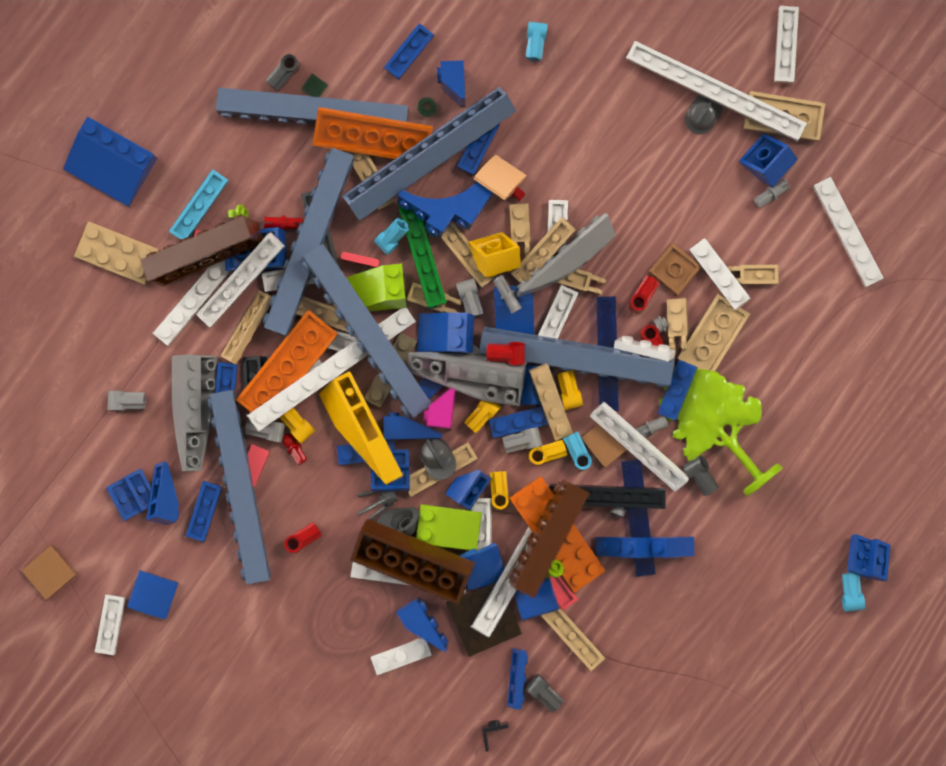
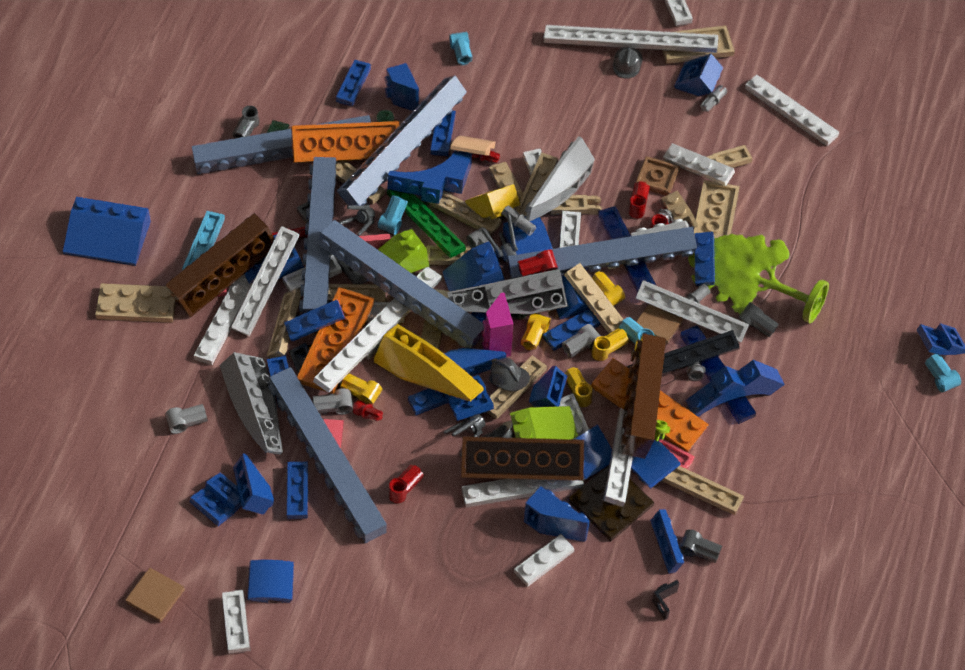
camera: 25 degrees left, 30 degrees down
none -> blue plate [284,299,345,341]
none -> dark grey plant [339,204,375,236]
none -> dark grey plant [482,213,518,262]

